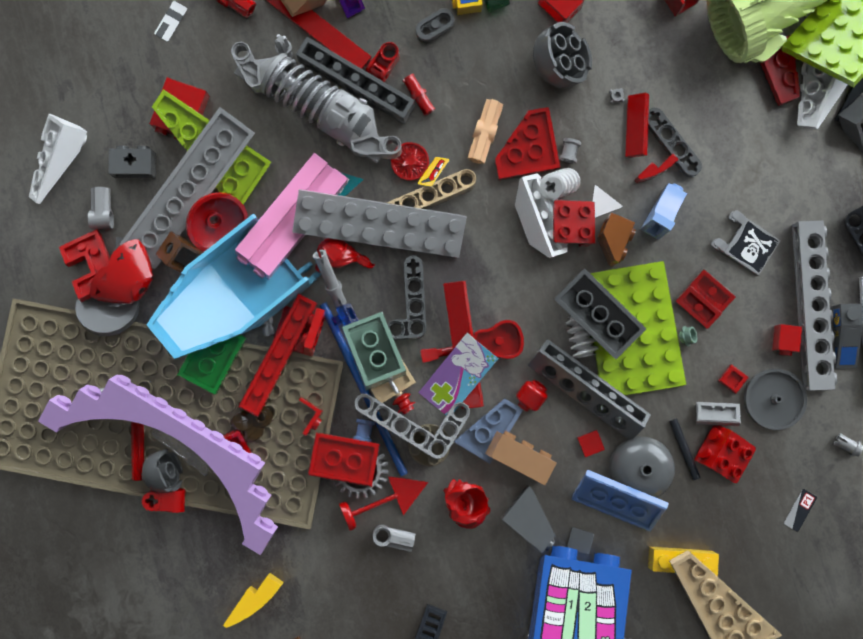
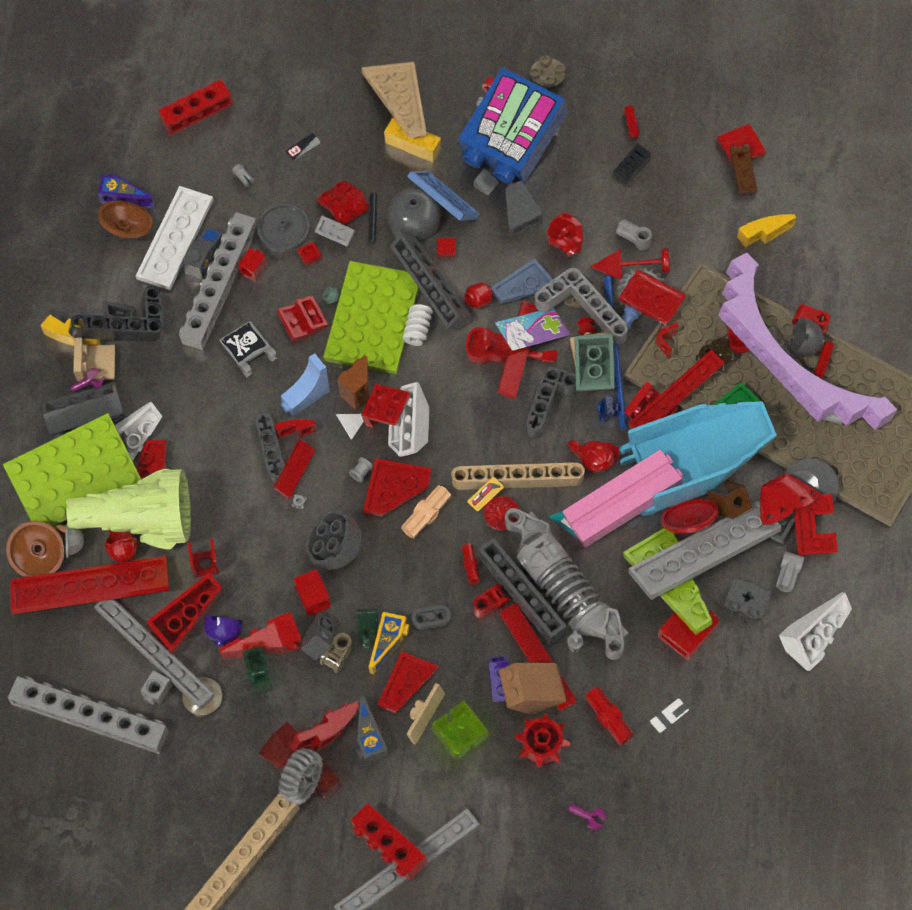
camera: 155 degrees left, 20 degrees down
light grey plate [292,189,467,258] -> none
light grey pin [313,250,347,308] -> none
medium nougat brick [485,431,557,485] -> none
white piece [540,168,580,200] -> none
dark grey slope [554,268,646,359] -> none

